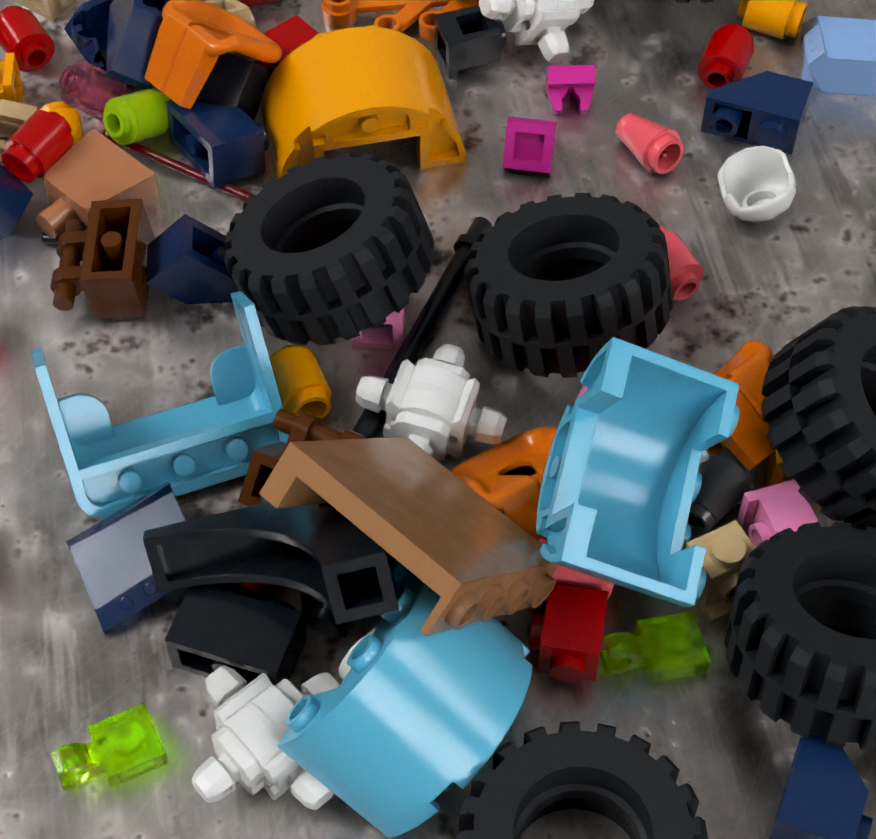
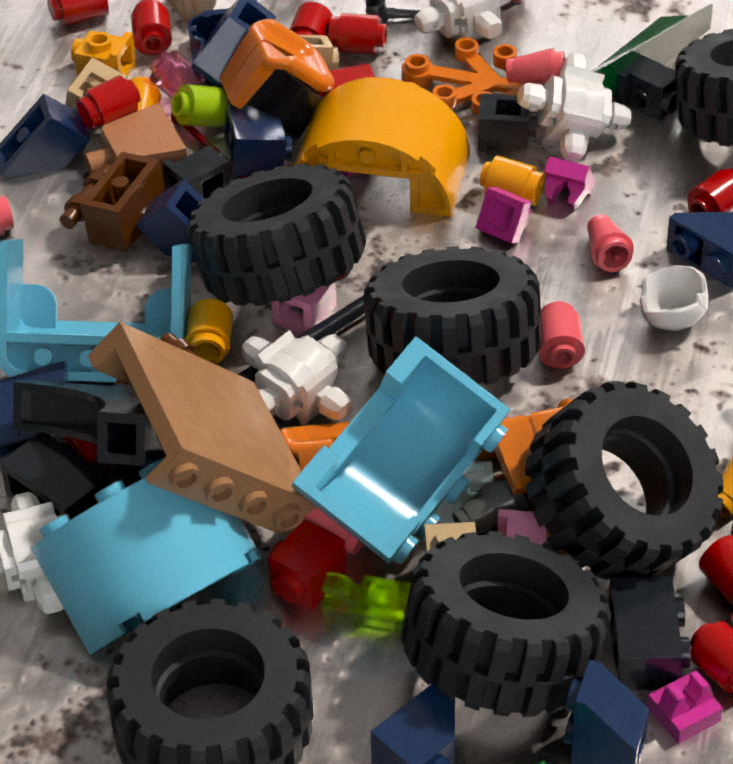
camera: 25 degrees right, 10 degrees down
none -> black brick [163,145,232,199]
none -> light orange brick [479,155,546,206]

